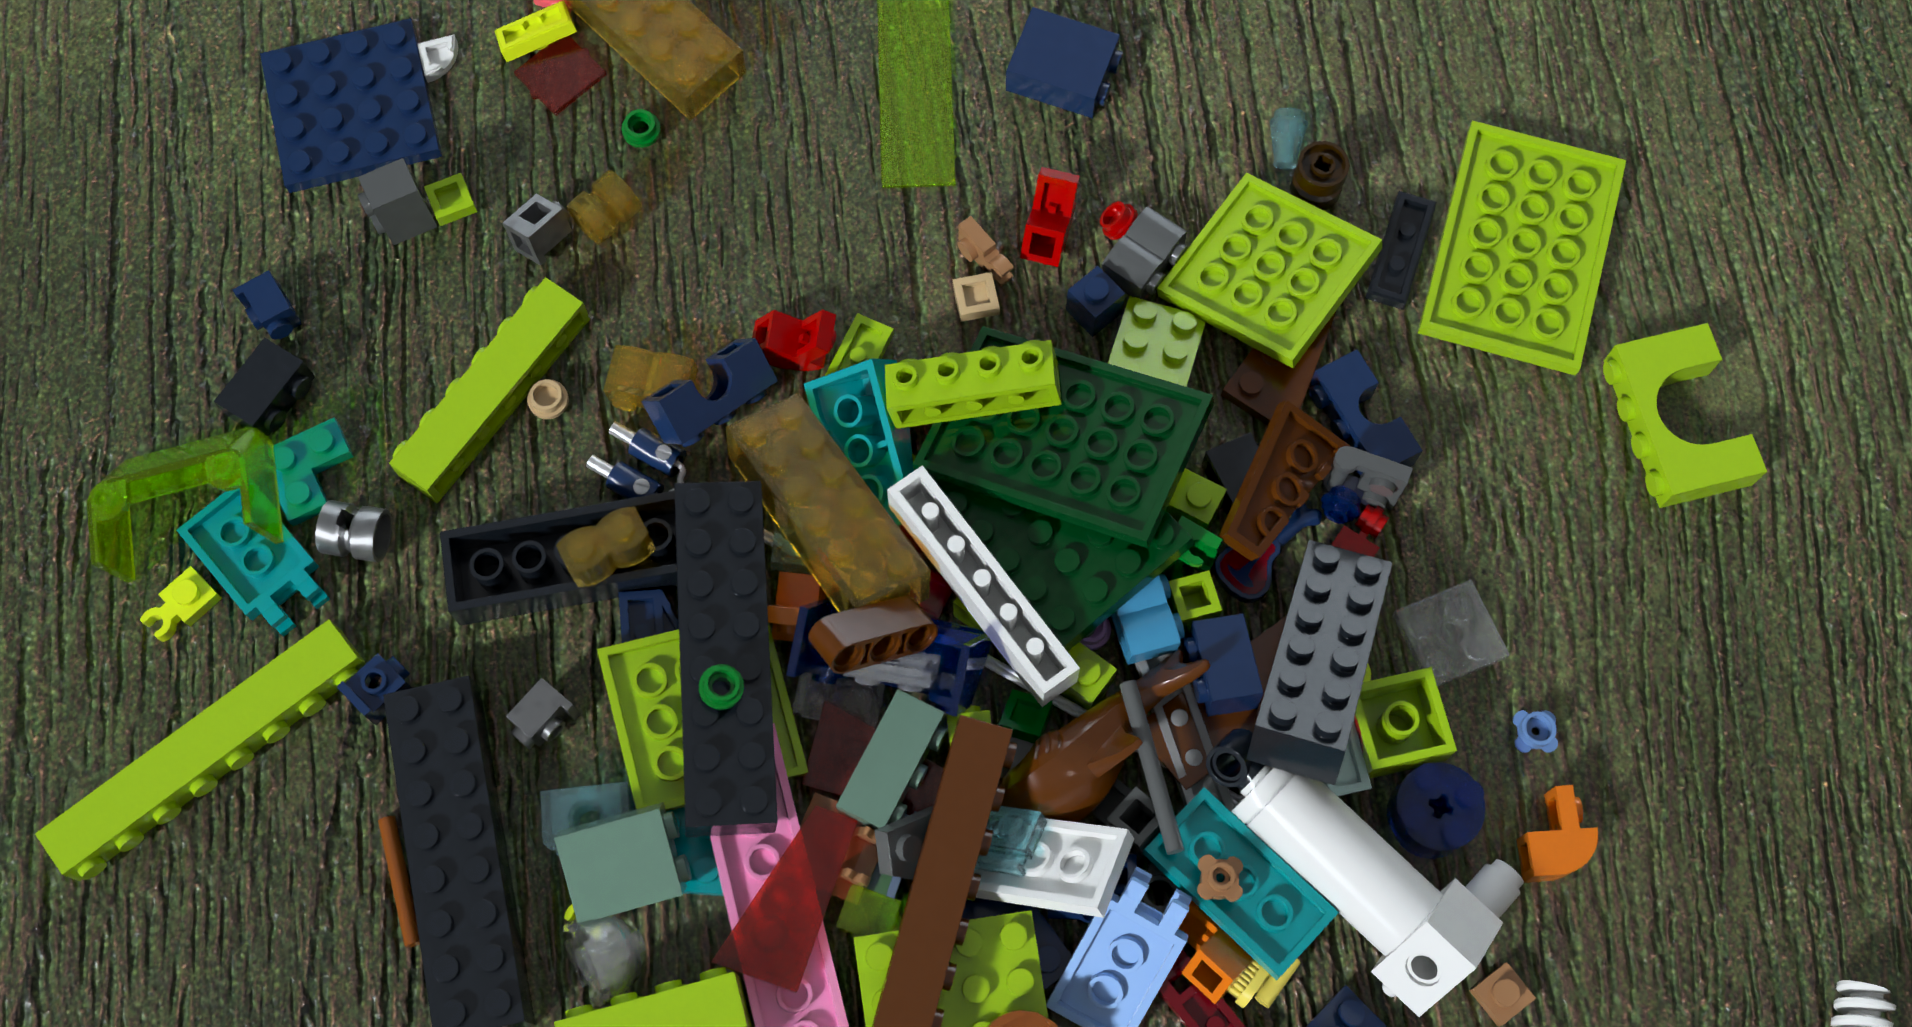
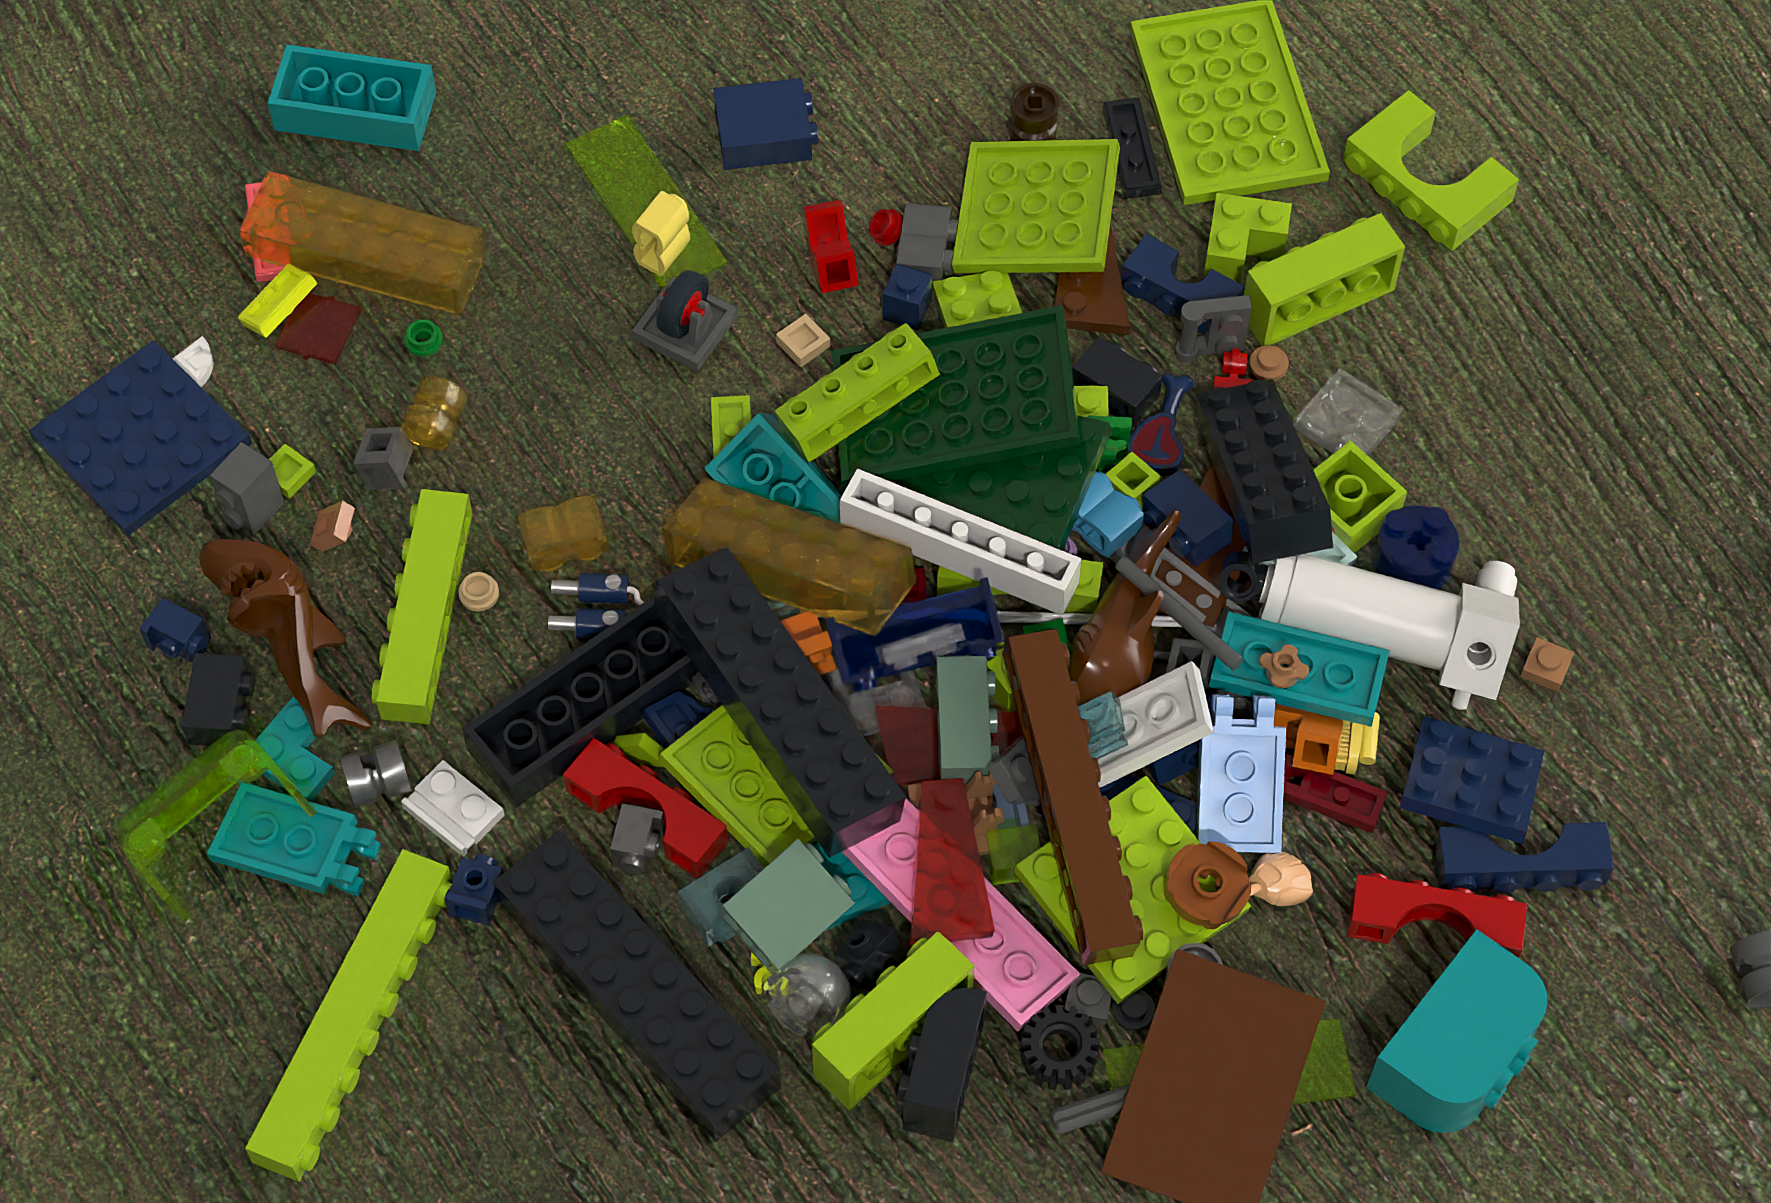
camera: 30 degrees left, 10 degrees down
neon yellow plate [140,566,222,642] -> none
dark orange bar [378,816,420,948] -> none
clear yellow brick [556,507,656,587] -> none
dark blue arch [641,338,778,447] -> none
green plate [699,664,744,710] -> none
red brick [752,309,836,371] -> none
reddish brown beam [808,596,938,674] -> none
medium nougat plate [957,216,1014,286] -> none
reddish brown wing [1218,400,1350,561] -> none
clear light blue cone [1269,108,1308,169] -> none
clear blue plate [1321,486,1361,524] -> none
medium blue plate [1513,710,1558,753] -> none
orange brick [1516,785,1598,883] -> none
none -> reddish brown piece [199,539,371,738]
none -> nougat plate [310,501,355,552]
none -> white plate [401,760,505,857]
none -> red arch [563,738,729,880]
none -> lime tile [613,733,665,767]
none -> light yellow brick [632,190,690,277]
none -> dark grey plate [632,270,738,372]
none -> black brick [833,919,908,991]
none -> lime brick [1203,193,1292,284]
none -> lime brick [1244,213,1405,346]
none -> medium nougat plate [1249,345,1289,382]

